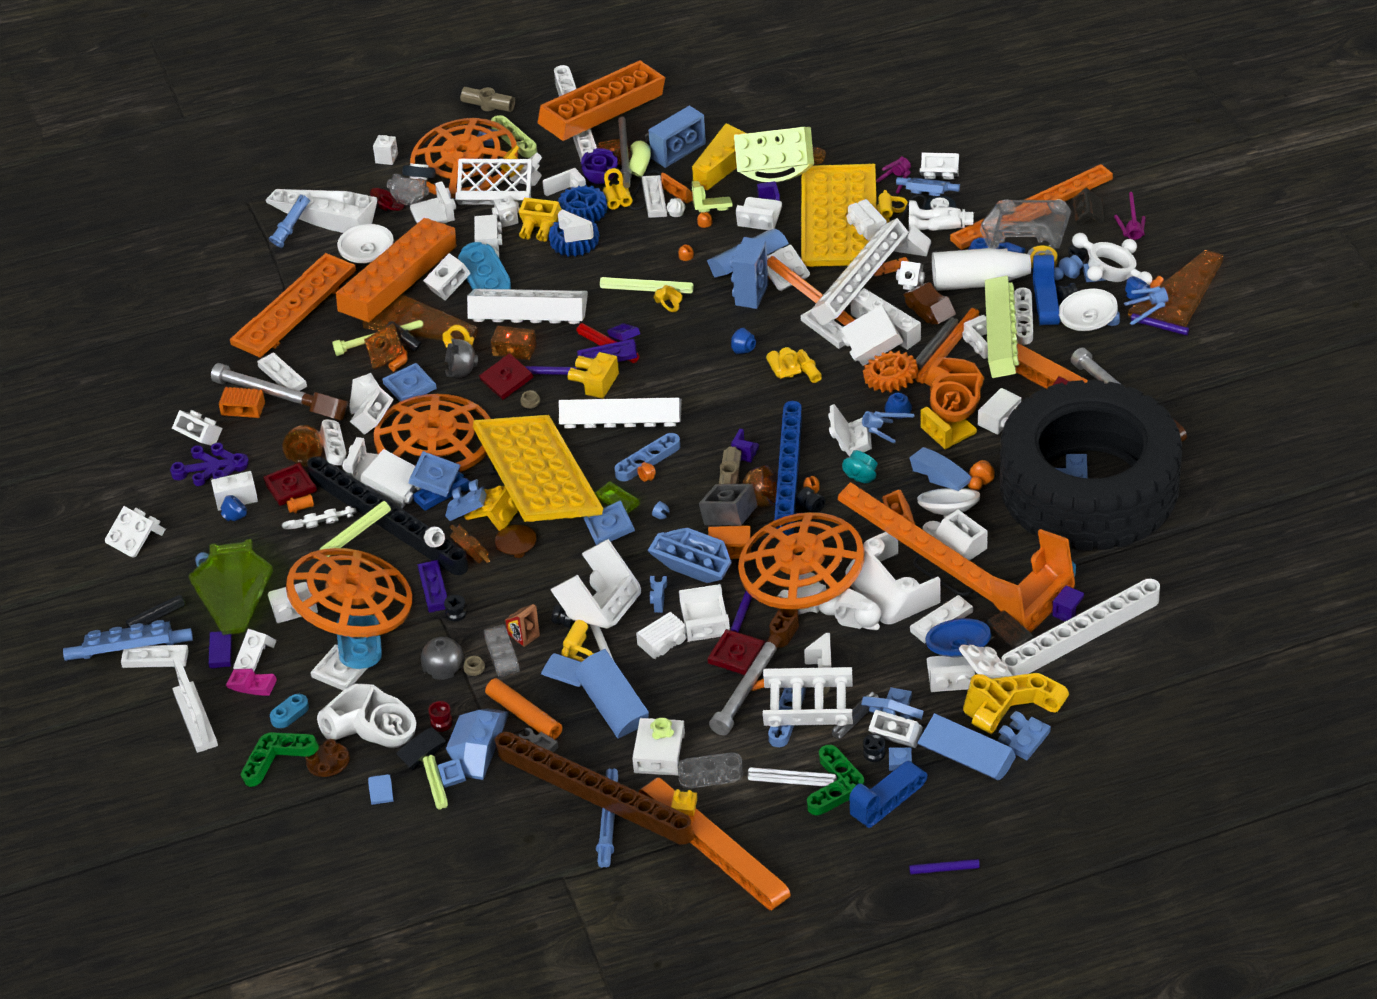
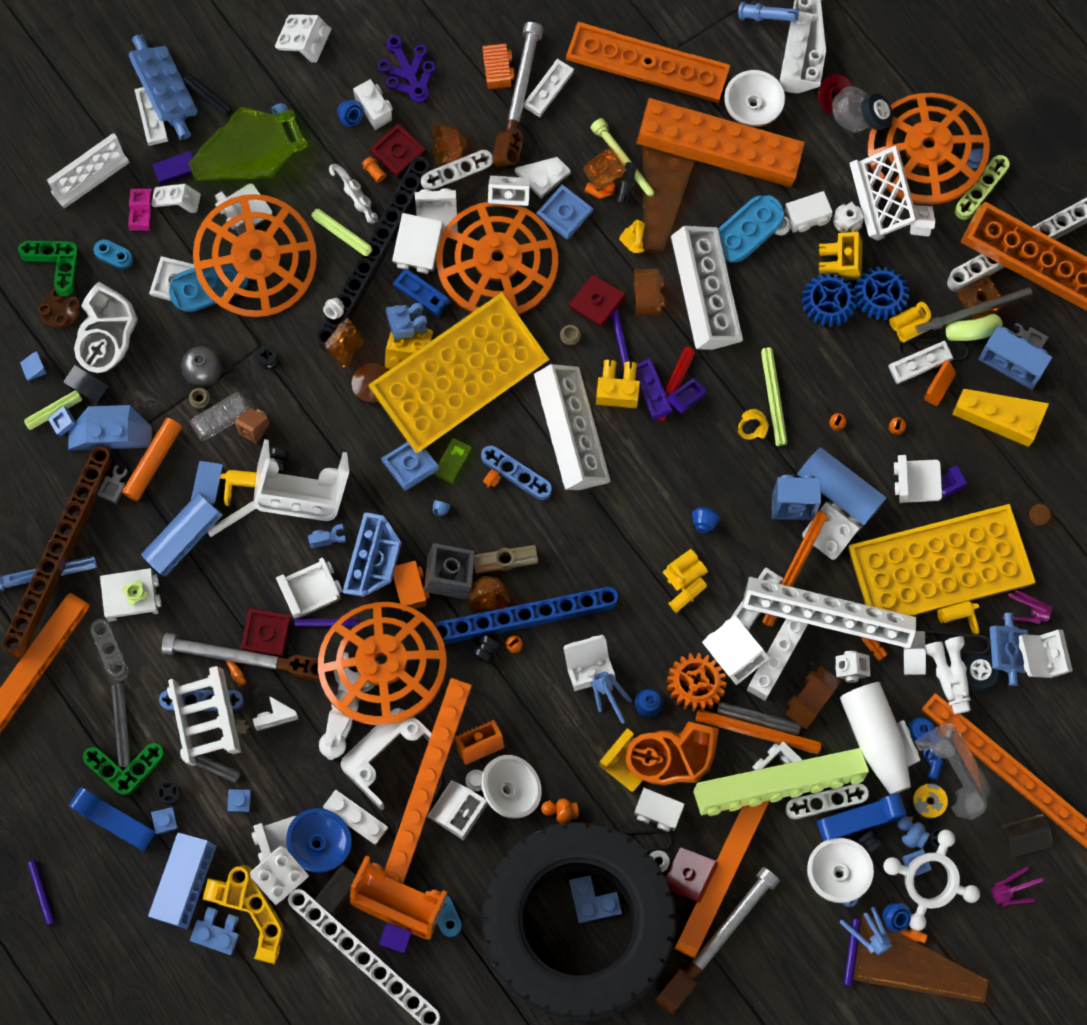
camera: 70 degrees right, 30 degrees up
white brick [172,410,222,445] -> none
white brick [373,135,398,165] -> none
medium blue plate [409,451,461,497] -> none
white bracket [410,182,456,223] -> none
dark purple tile [417,560,447,613] -> none
white brick [423,253,471,301] -> none
dark red wheel [428,701,453,732] -> none
flat silver cylinder [445,338,478,378] -> none
dark tan piece [460,87,515,112] -> none
yellow panel [500,145,524,177] -> none
white bracket [543,168,586,196] -> none
white slope [558,209,594,242] -> none
dark purple cylinder [581,148,618,184] -> none
white brick [636,612,687,659] -> none
white plate [667,198,685,217] -> none
yellow tile [671,789,697,816] -> none
yellowish green bracket [692,181,732,212] -> none
dark purple panel [731,429,759,462] -> none
yellowish green piece [734,127,814,182] -> none
teal piece [842,450,878,483] -> none
white brick [846,199,886,240] -> none
medium blue plate [861,696,924,720] -> none
white brick [869,710,923,748] -> none
medium blue slope [909,447,972,491] -> none

